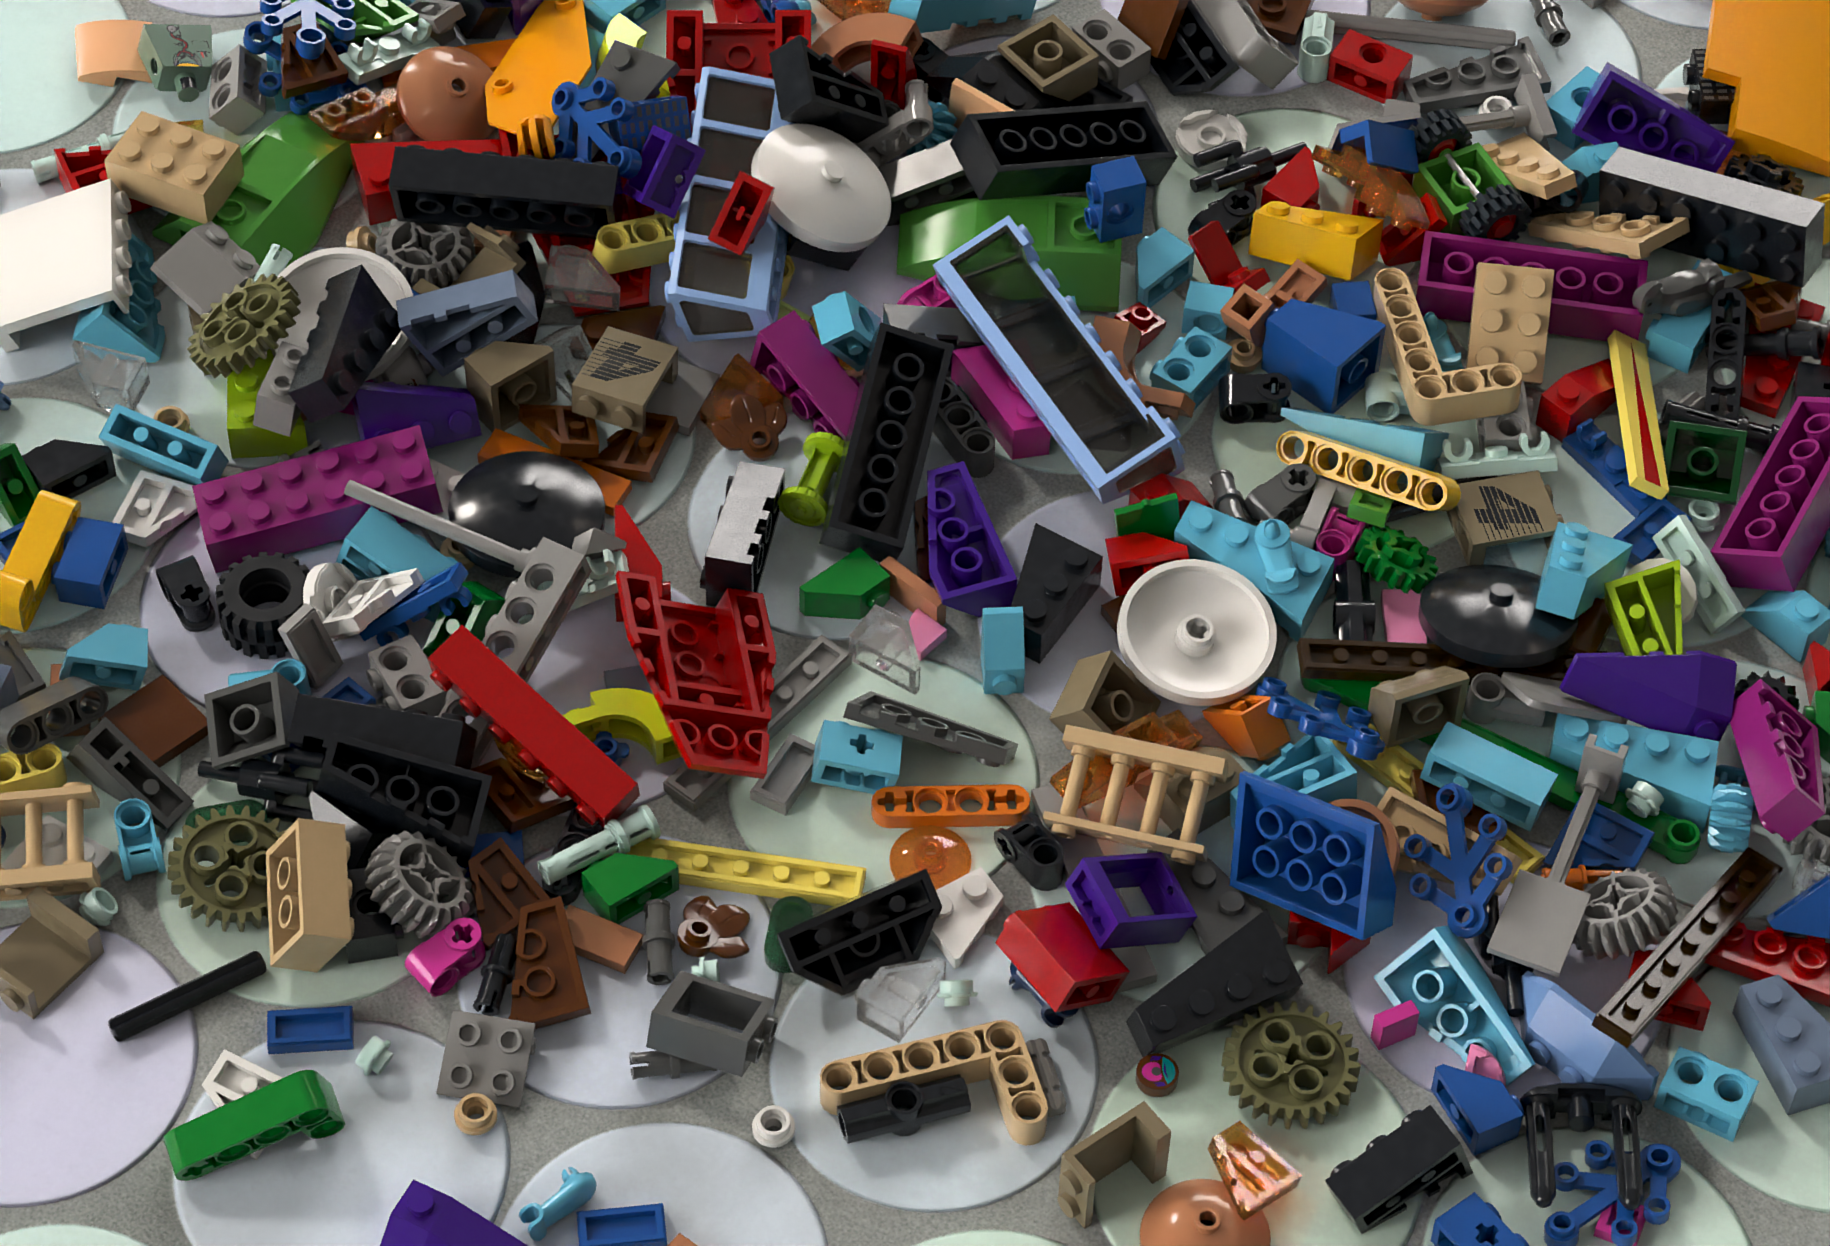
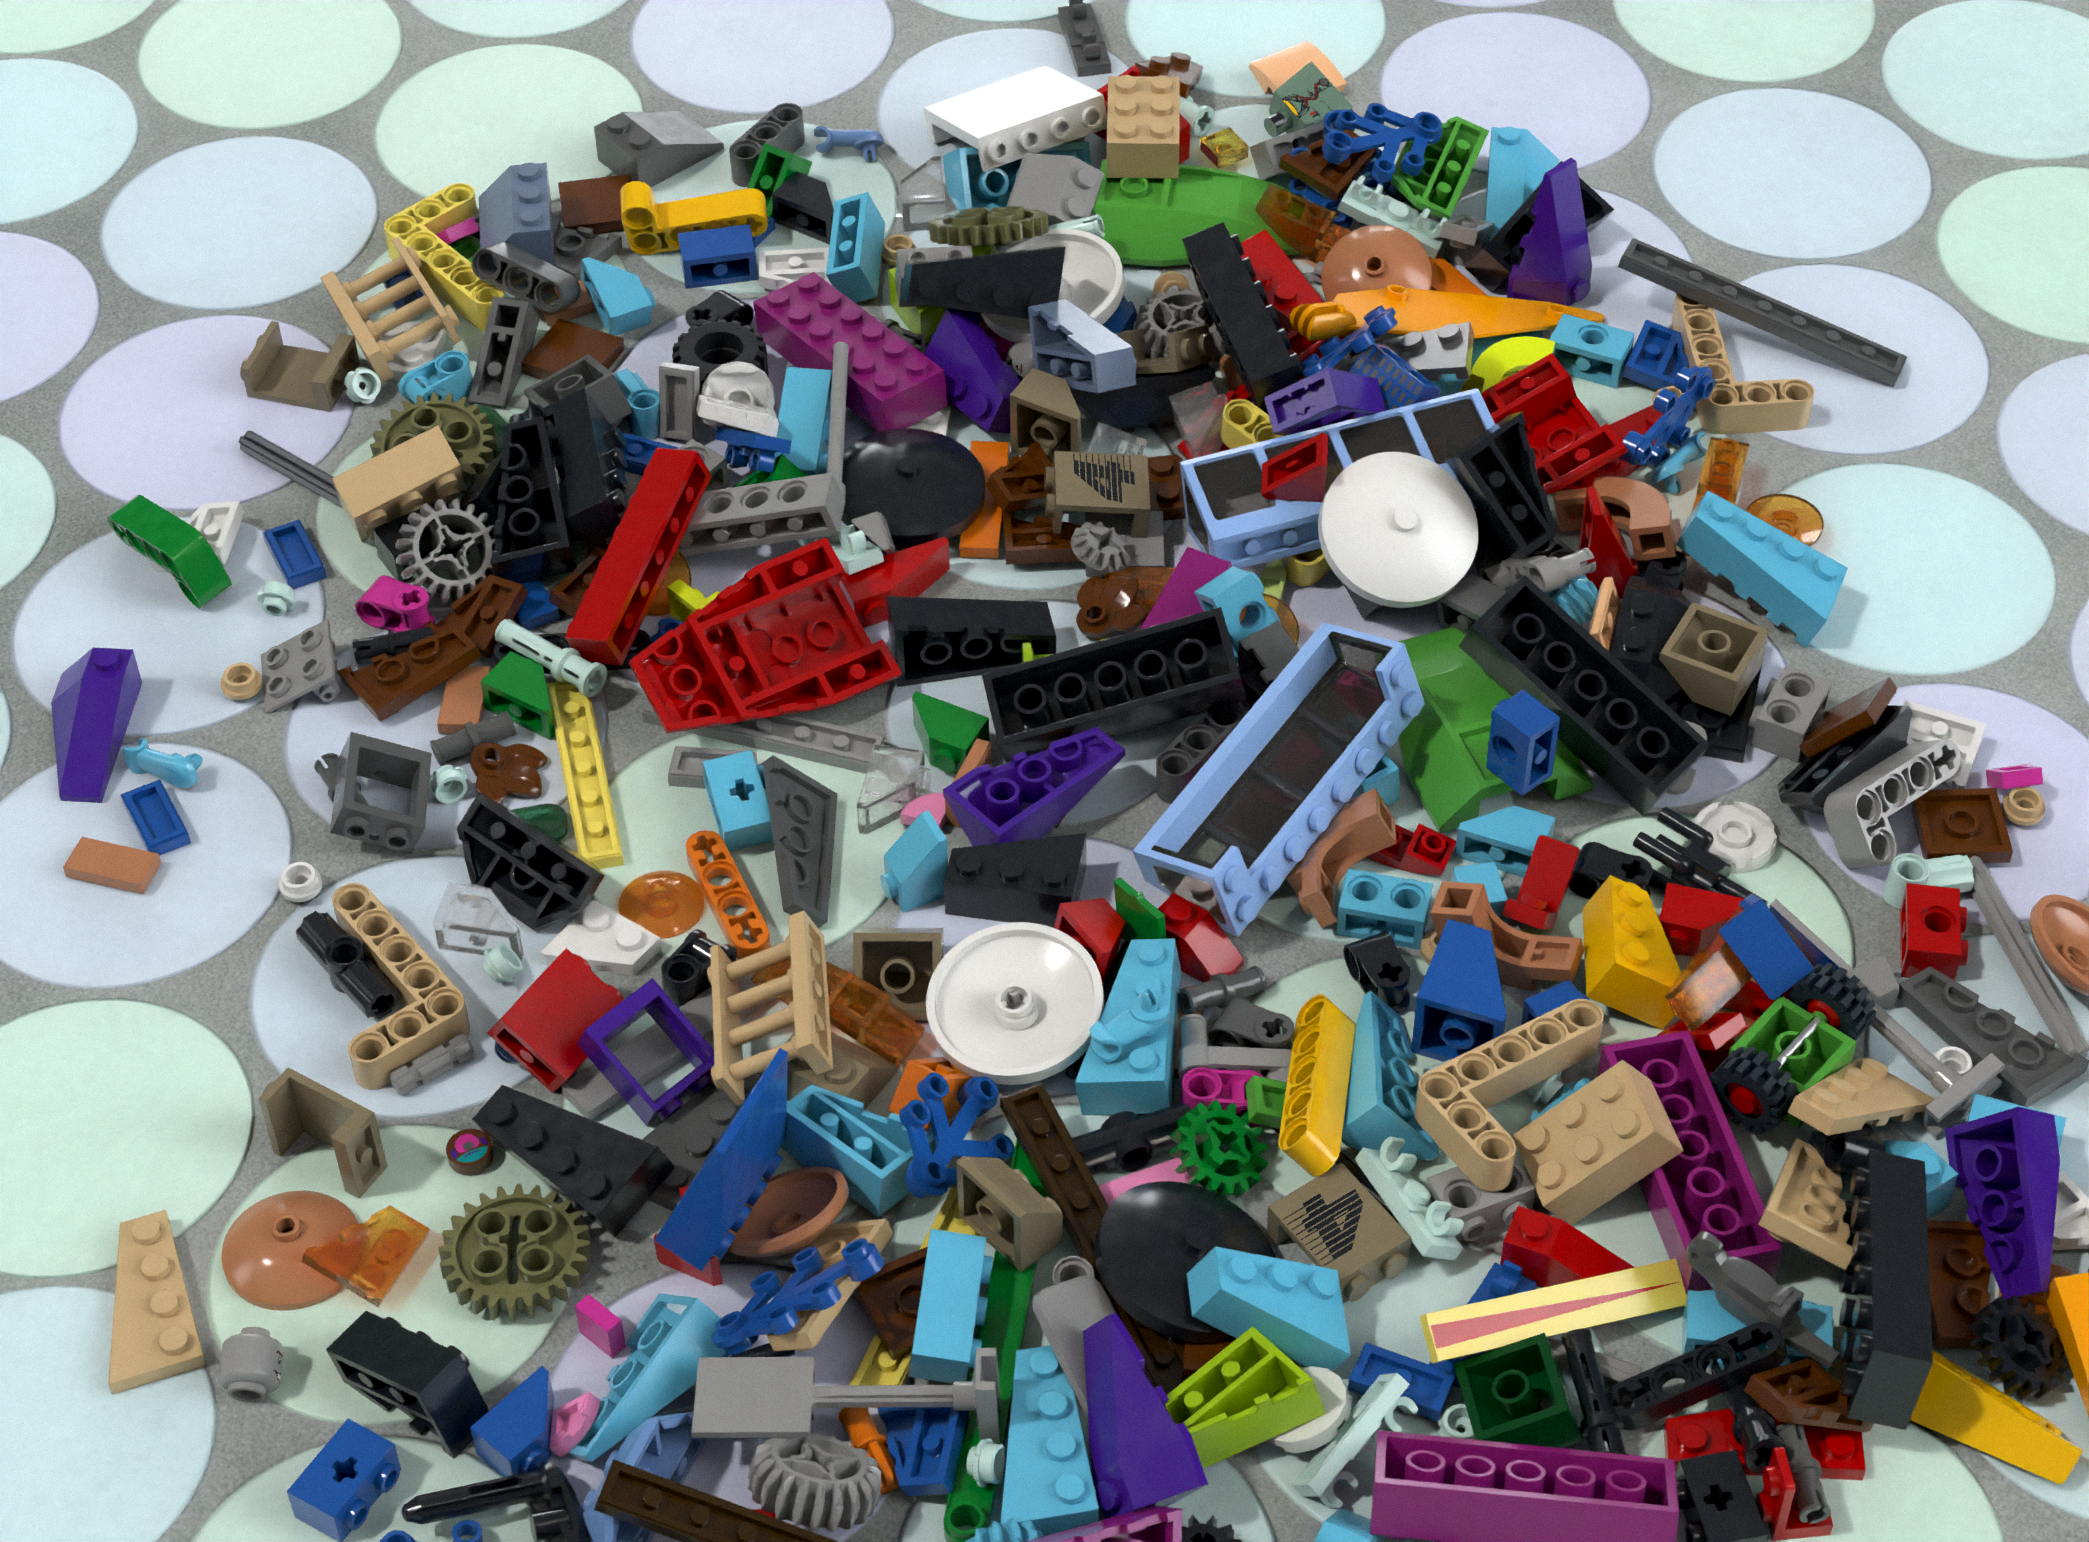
camera: 70 degrees right, 5 degrees down
none -> light grey gear [1071,521,1133,573]
none -> reddish brown wing [1135,52,1203,98]

